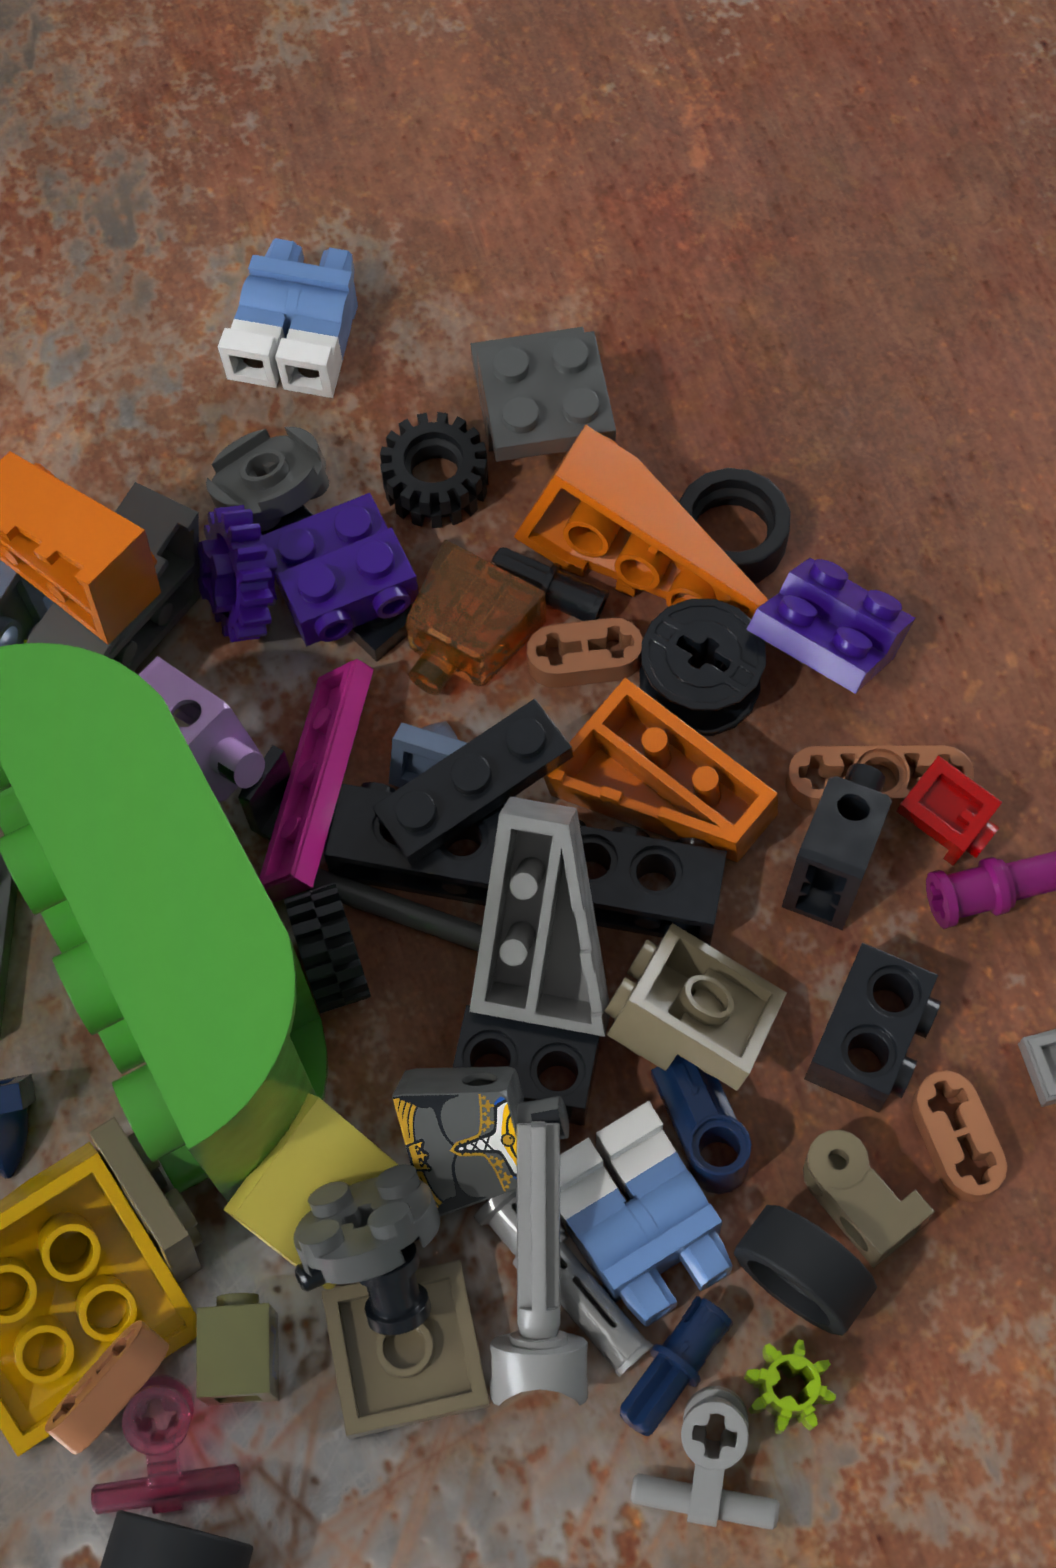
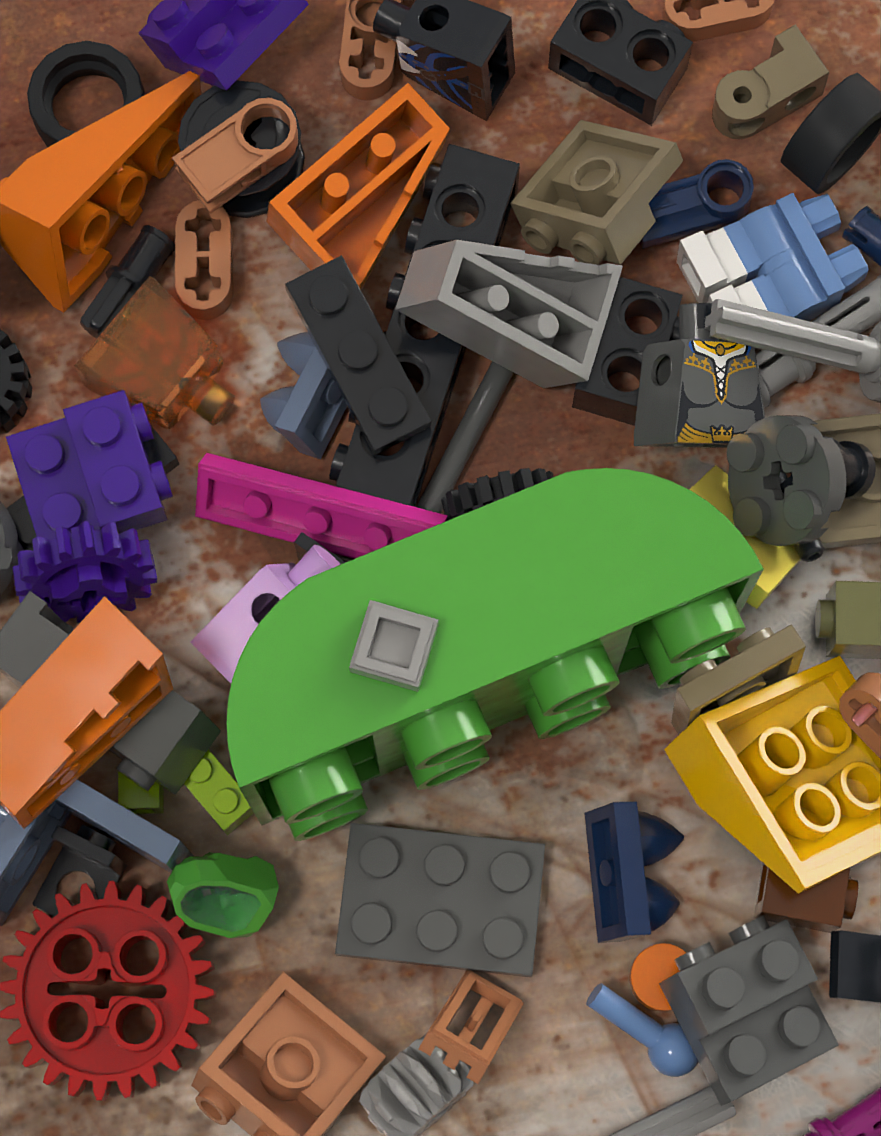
camera: 85 degrees left, 10 degrees up
none -> nougat piece [172,98,298,214]
none -> light grey tile [349,600,439,692]

